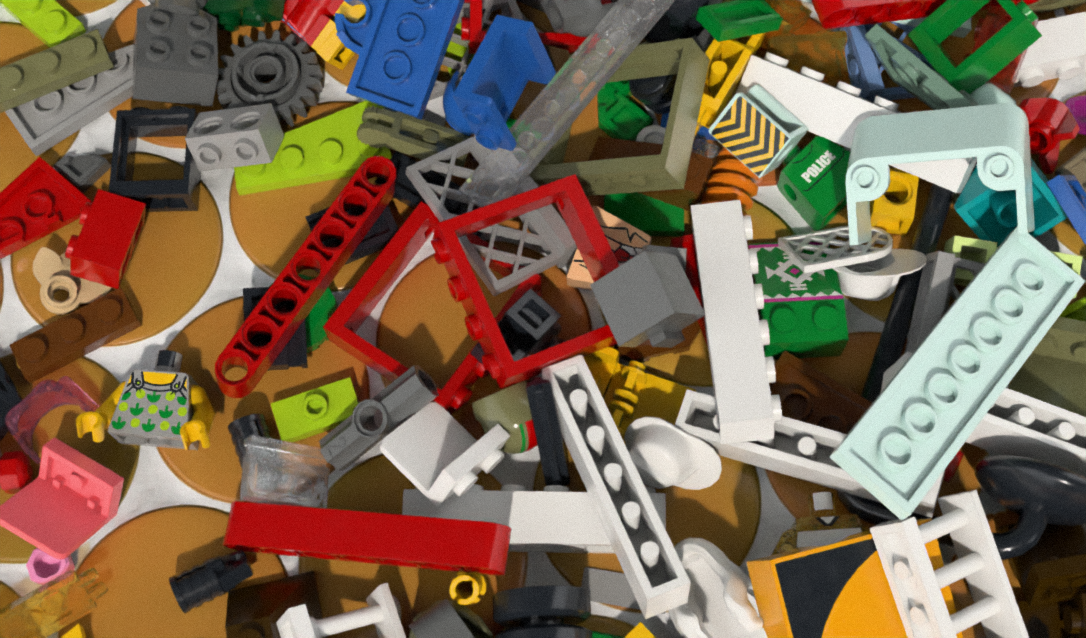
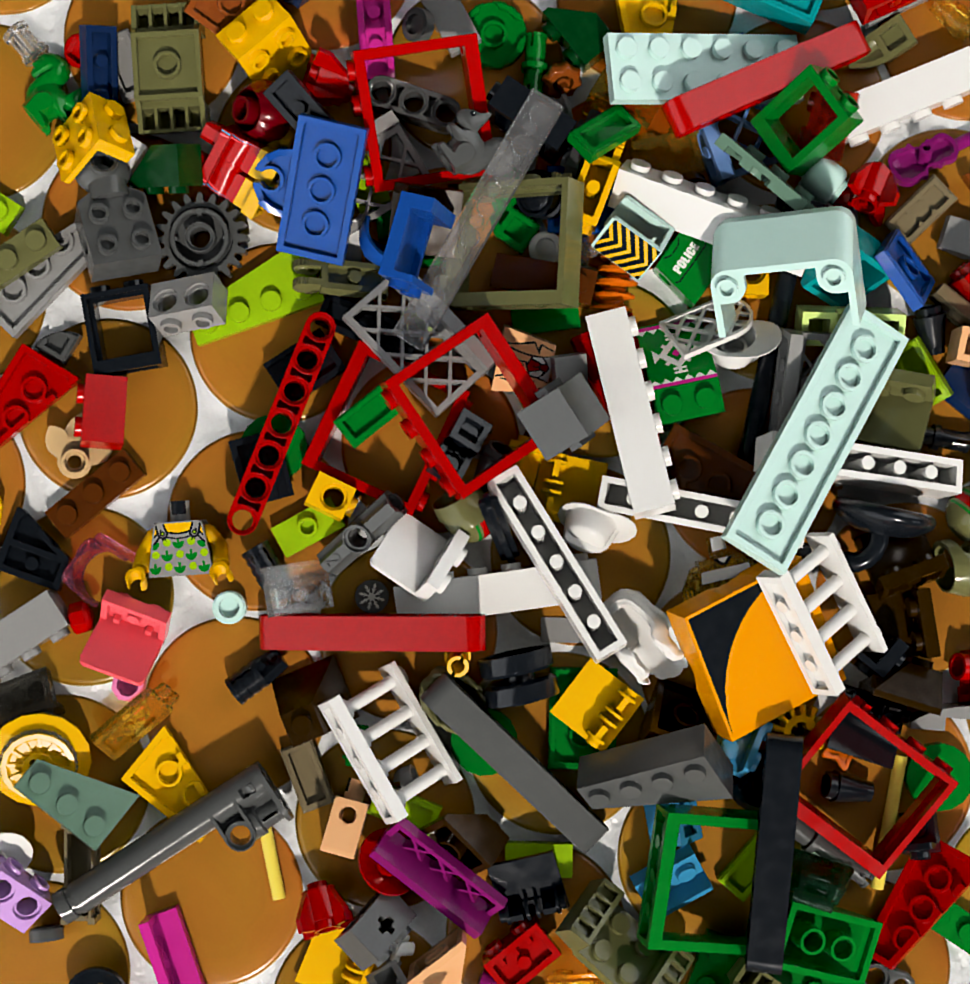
camera: 10 degrees left, 20 degrees up
none -> light aqua tile [212,590,248,624]
none -> yellow brick [303,471,359,522]
none -> green tile [333,385,399,449]
none -> dark grey tile [355,579,389,613]

